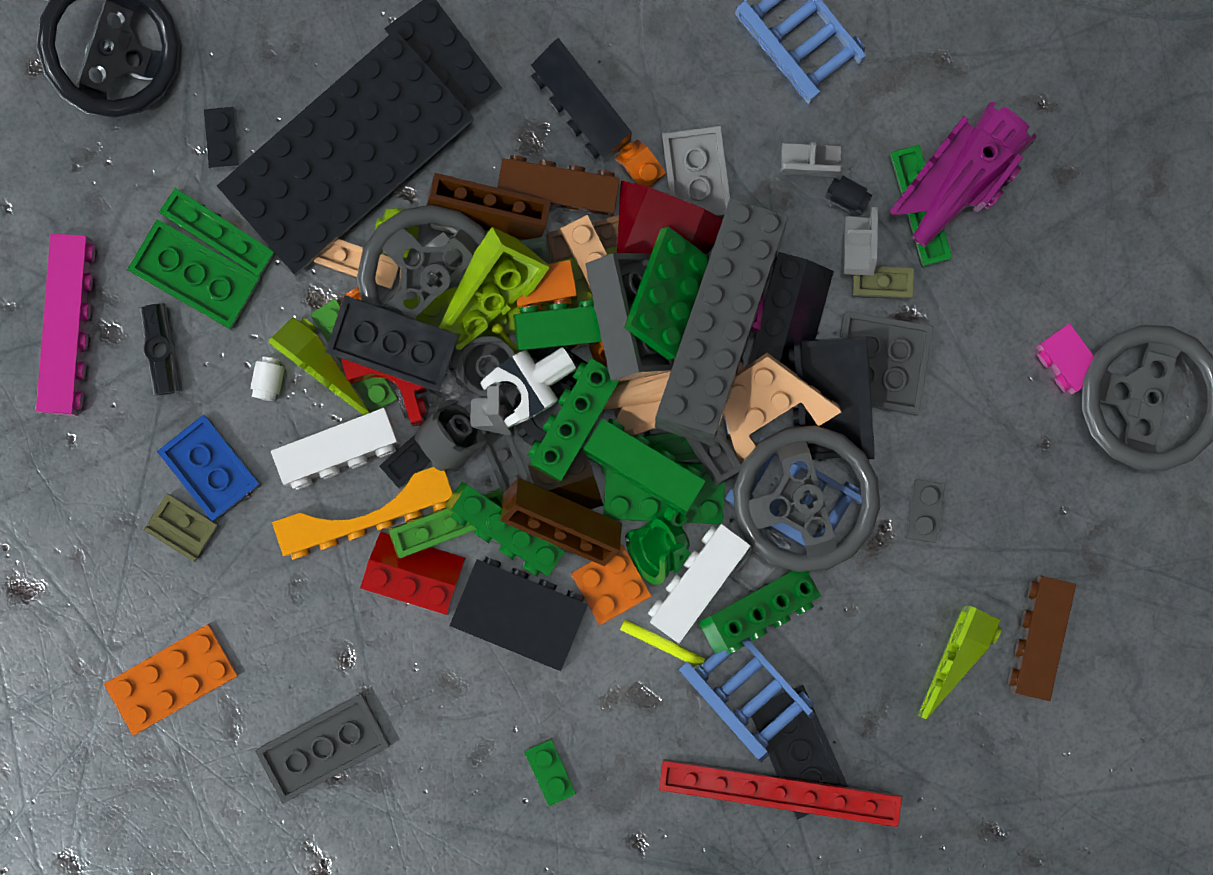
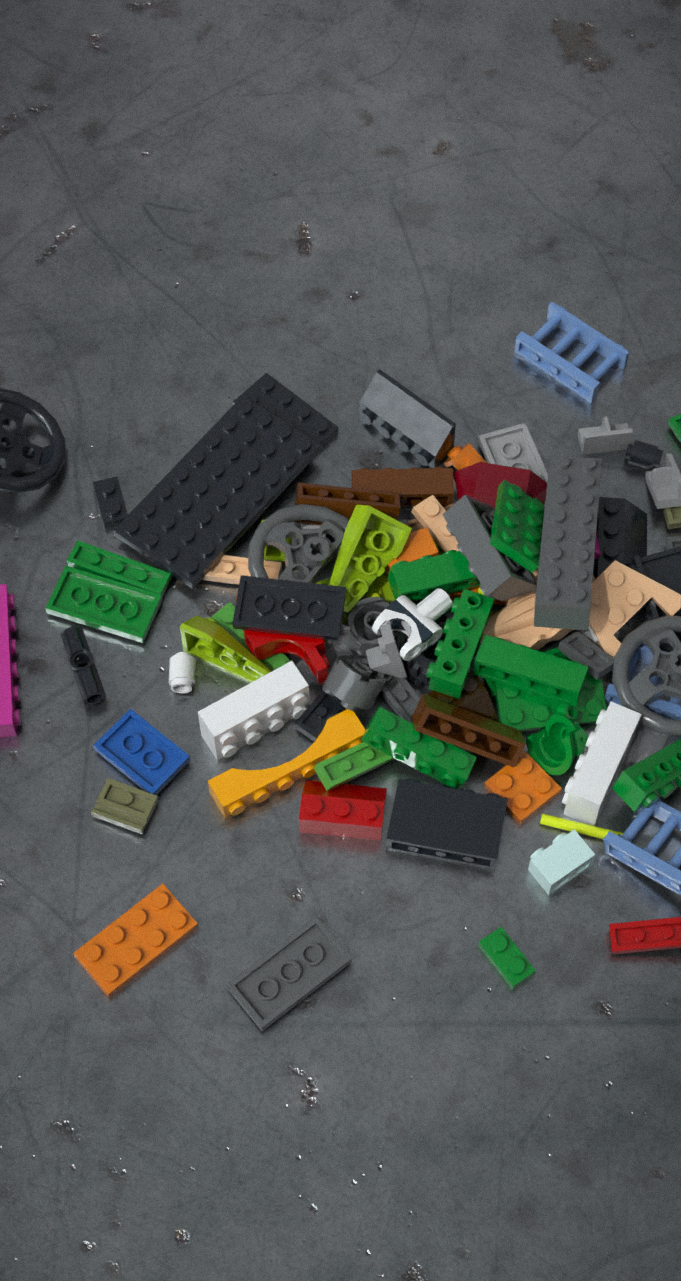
camera: 10 degrees left, 25 degrees down
none -> light aqua brick [528,829,595,895]

